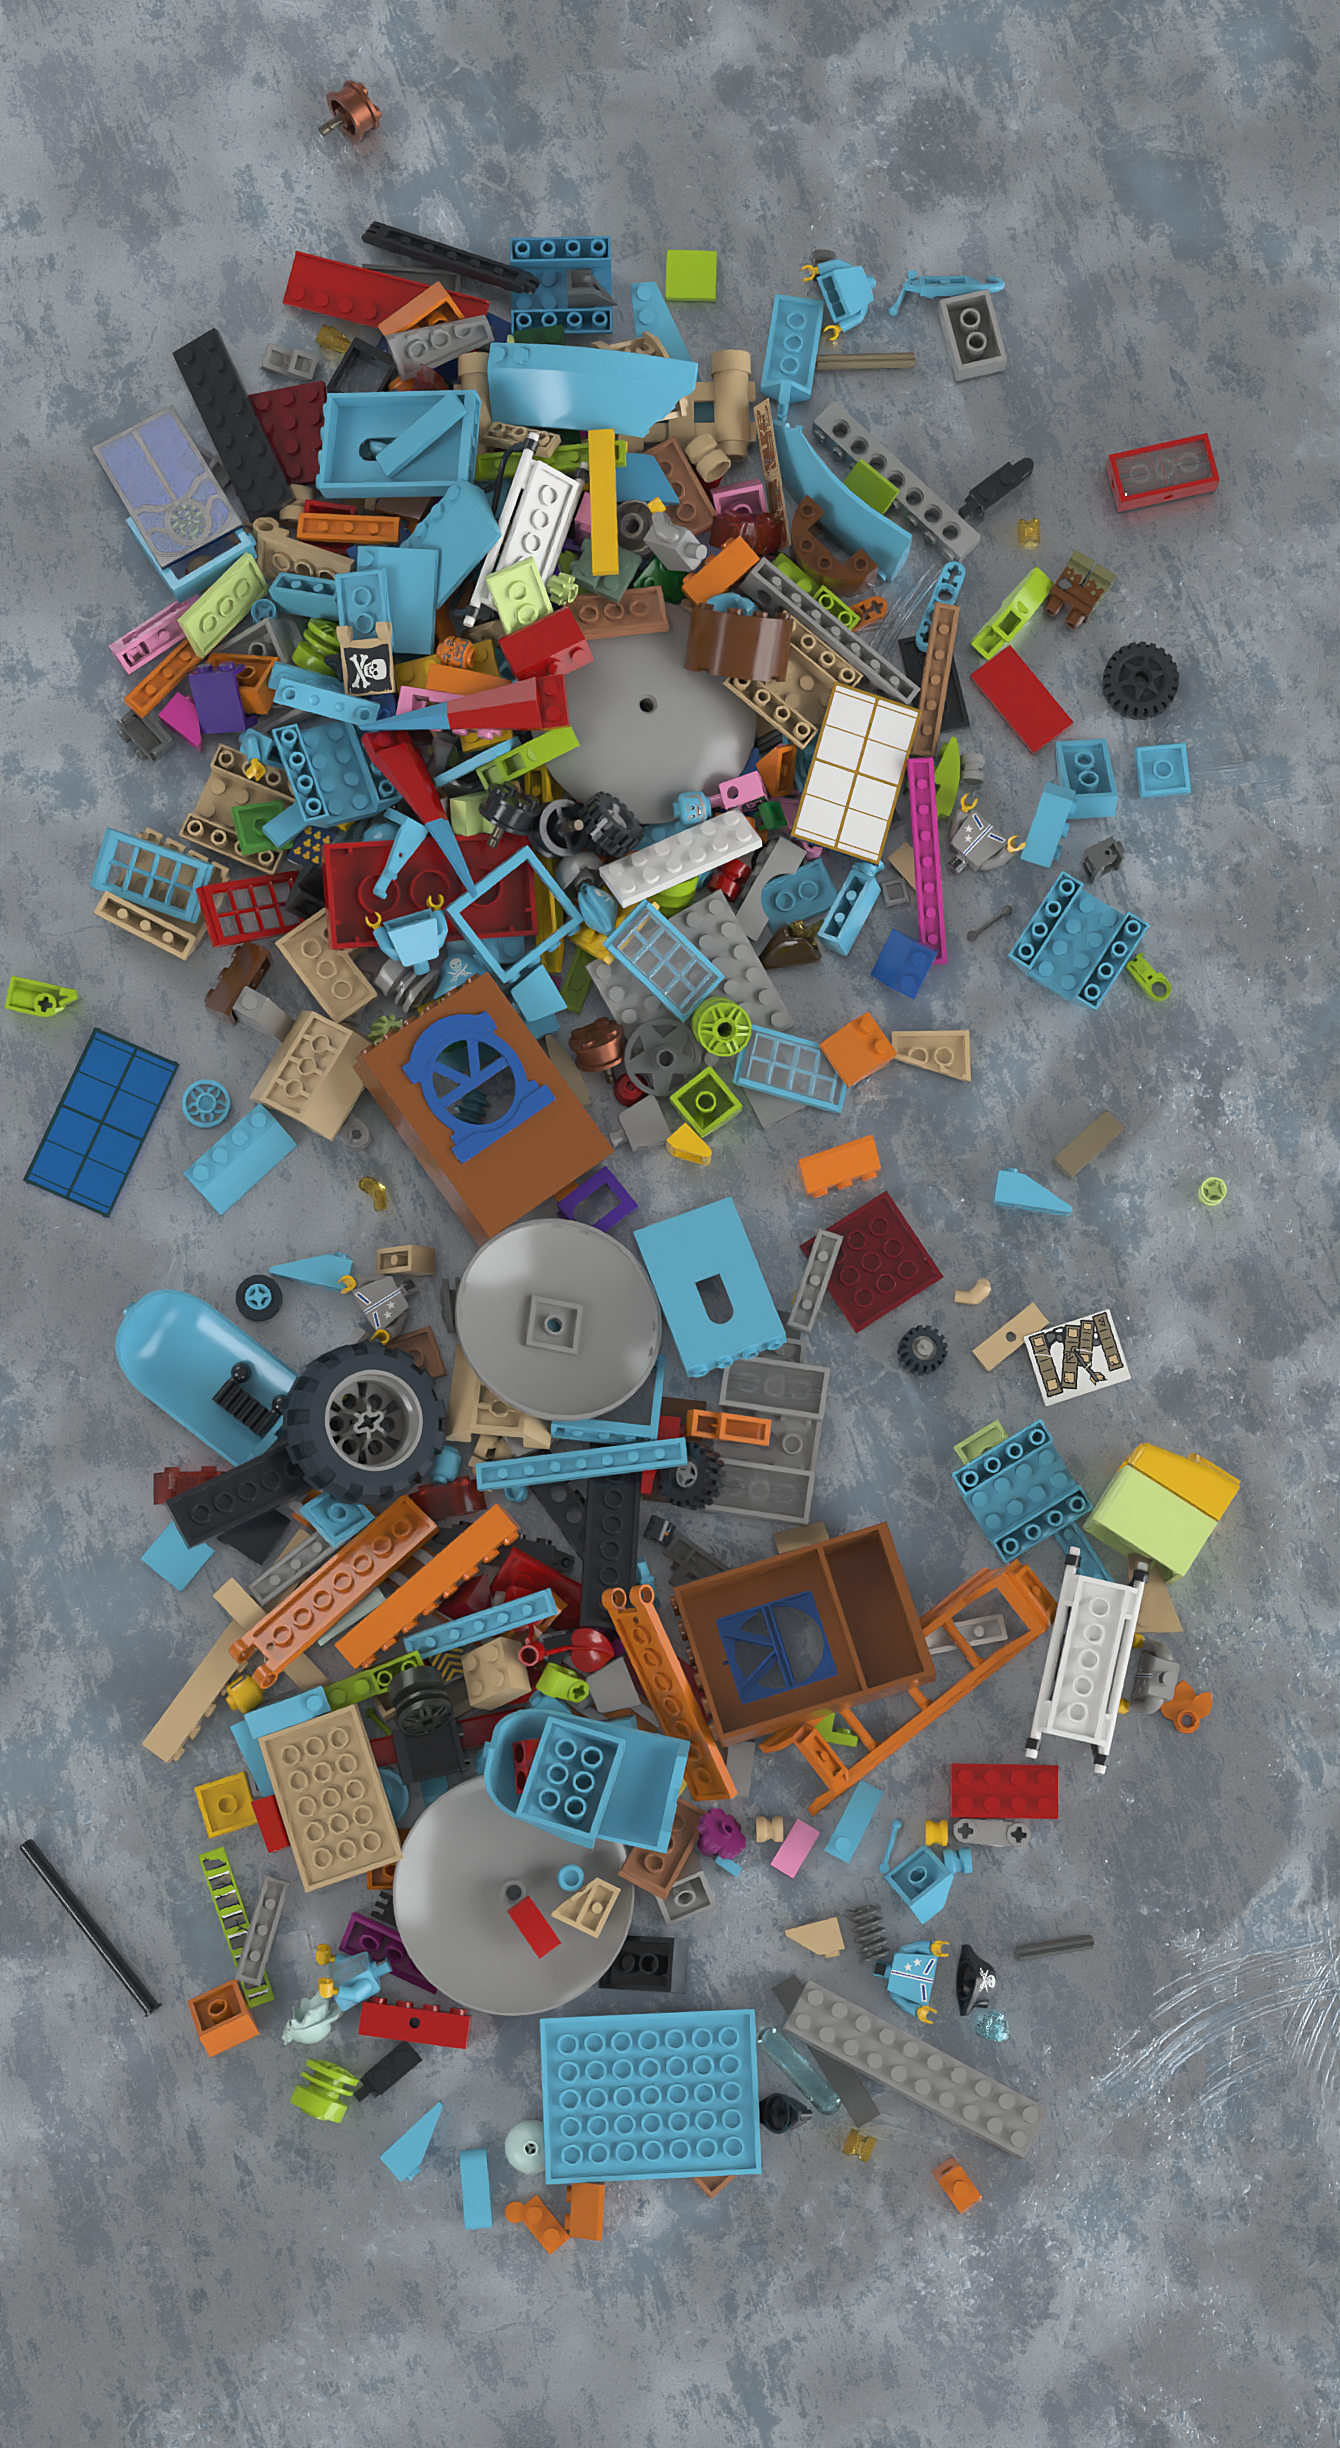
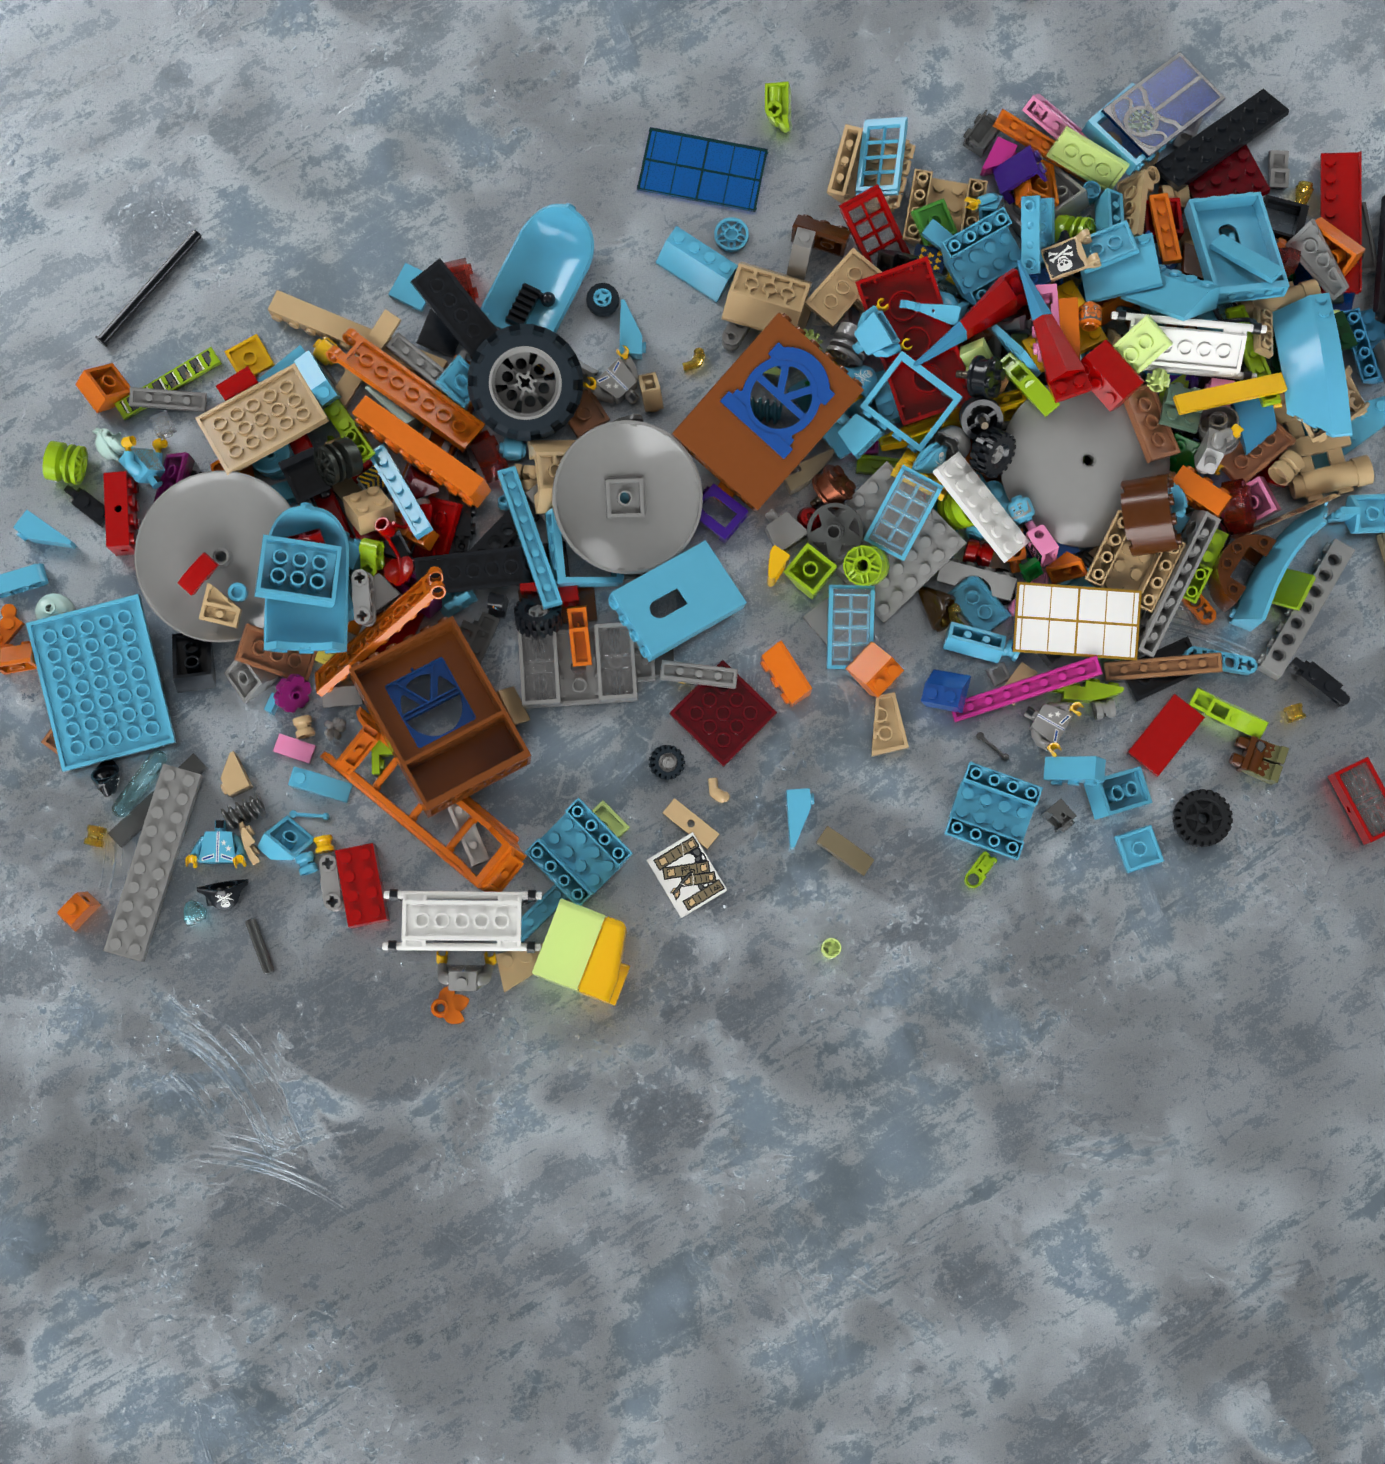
camera: 80 degrees right, 0 degrees up
none -> tan slope [239,821,260,865]
none -> light grey plant [324,717,346,741]
none -> light grey piece [351,569,377,627]

